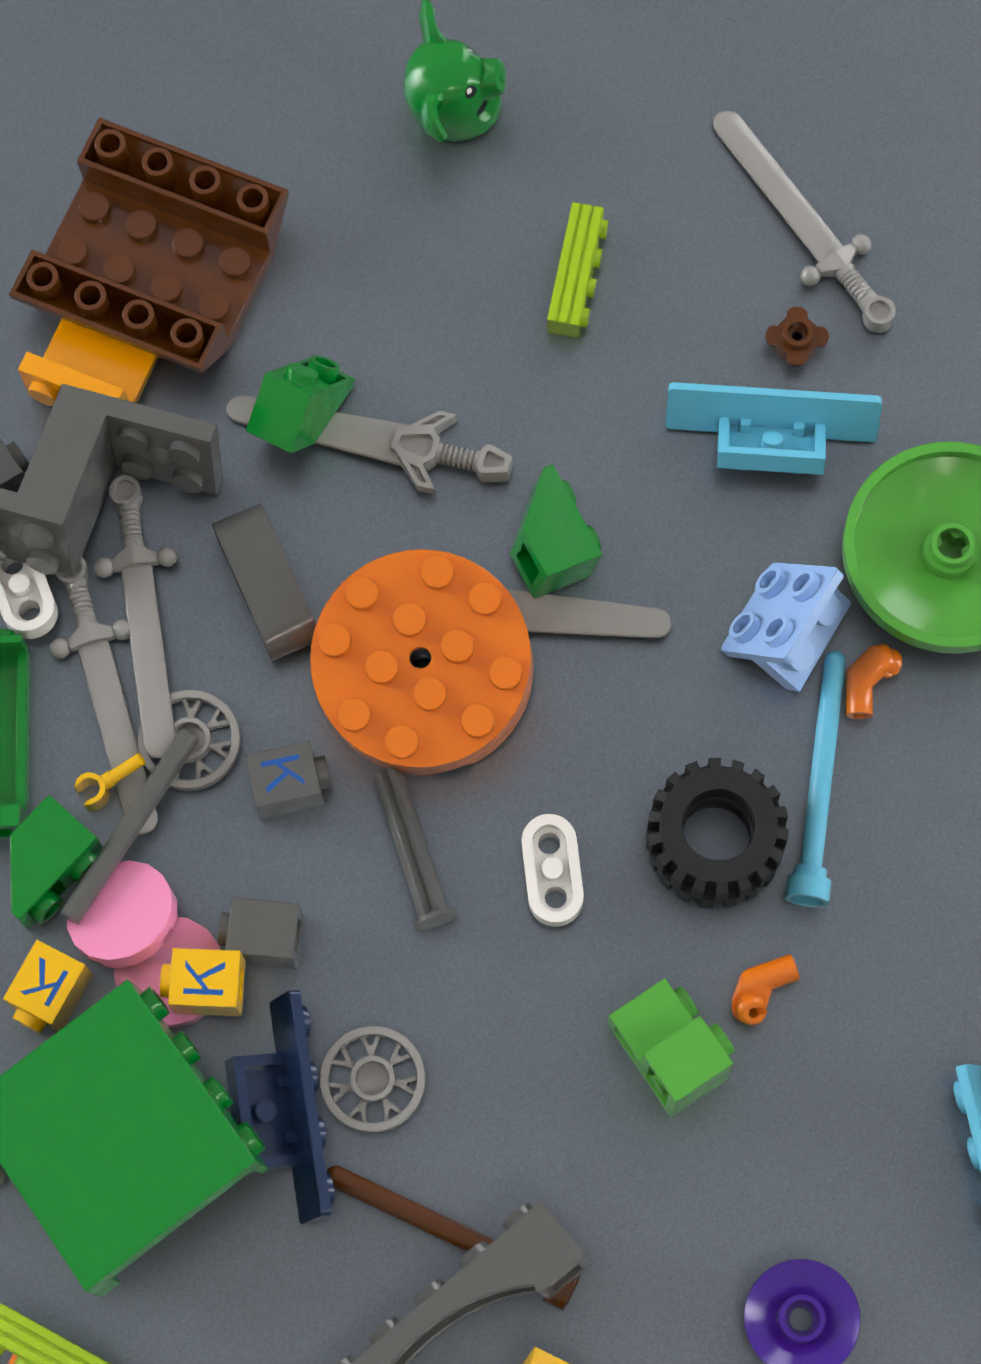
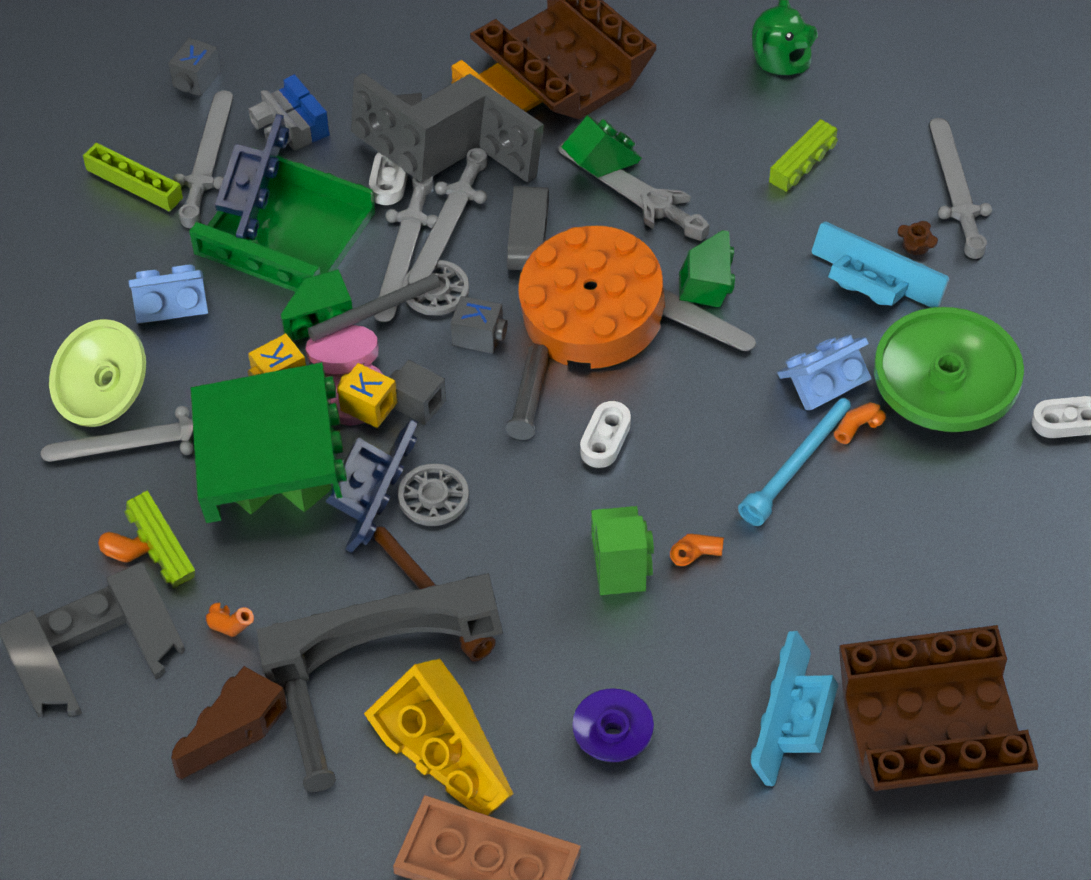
camera: 25 degrees right, 20 degrees down
yellow hand [74,753,146,811] -> none
black tyre [646,758,789,908] -> none

